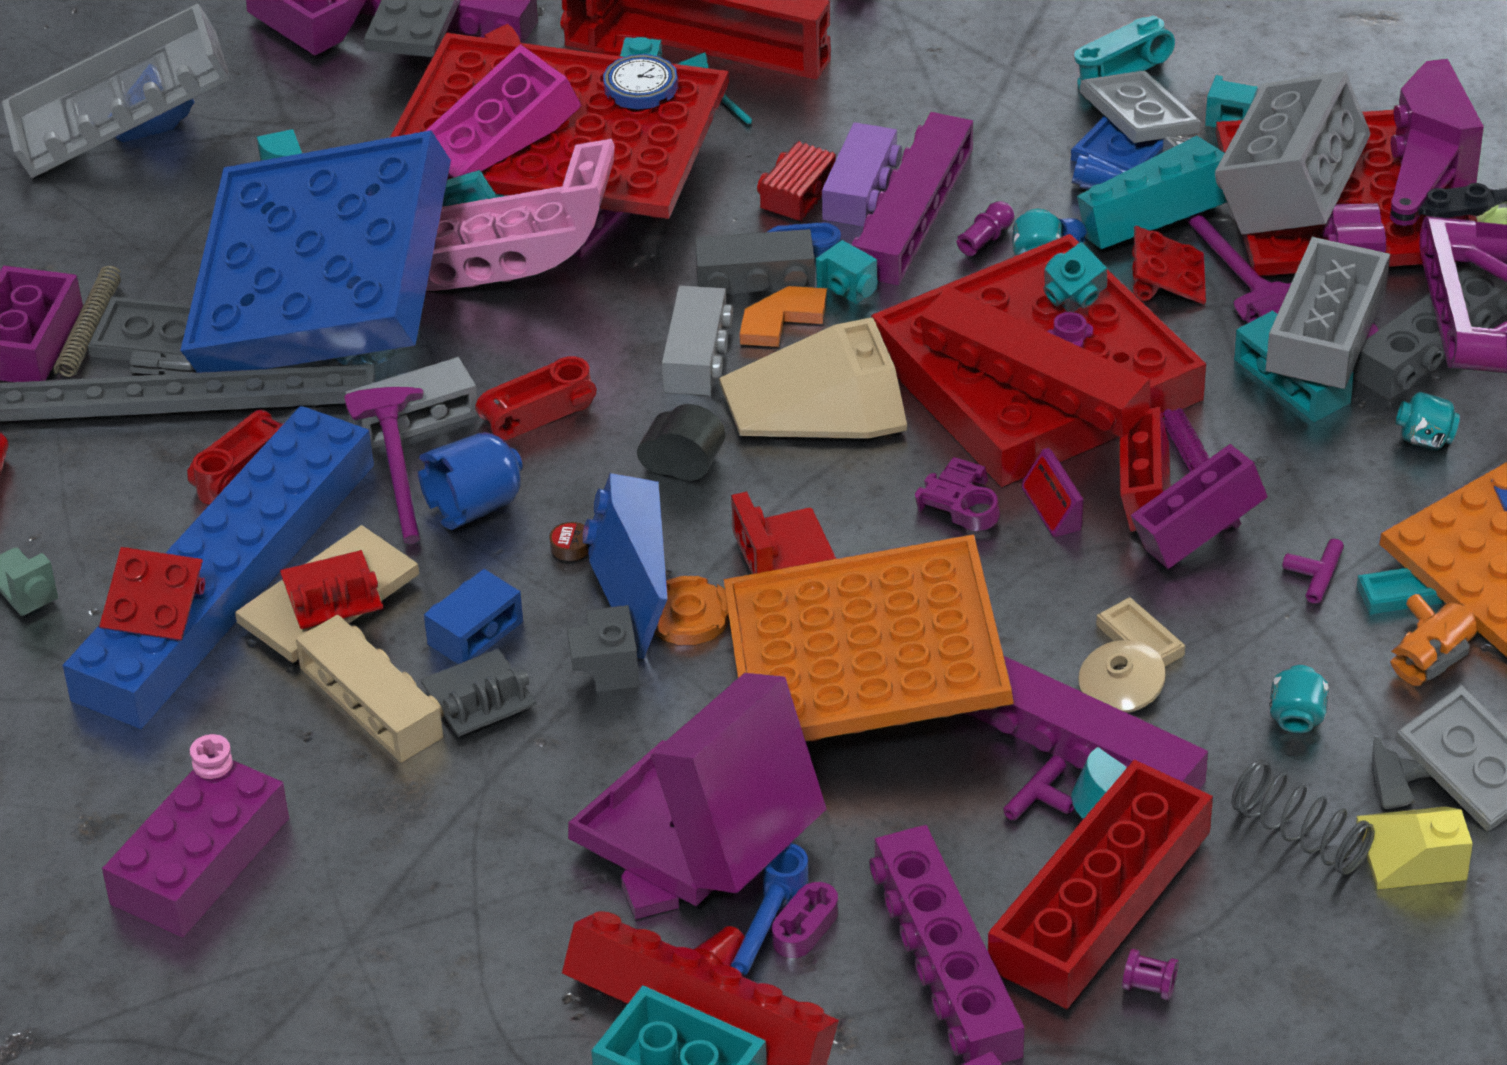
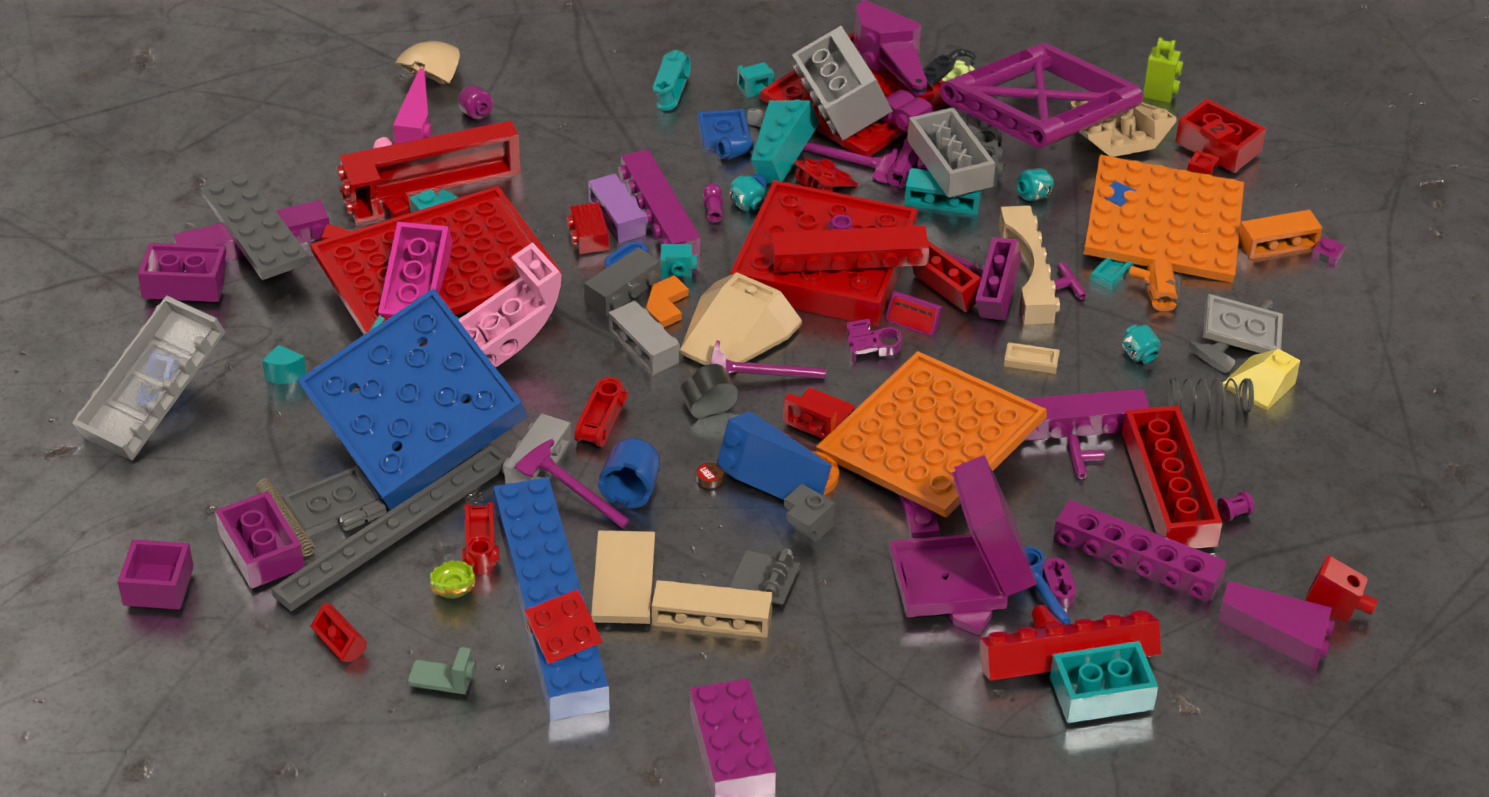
camera: 45 degrees left, 0 degrees up
bright pink bush [190,734,233,779] -> none
red hinge [280,550,383,629] -> none
blue brick [424,569,524,664] -> none
tile [603,54,678,110] -> none
teal brick [1043,242,1107,312] -> none
teal brick [1071,747,1127,819] -> none
tan dish [1079,640,1166,713] -> none
light grey tile [1080,71,1201,143] -> none
none -> lime hair [430,560,475,599]
none -> magenta piece [710,340,826,379]
none -> tan arch [999,206,1060,325]

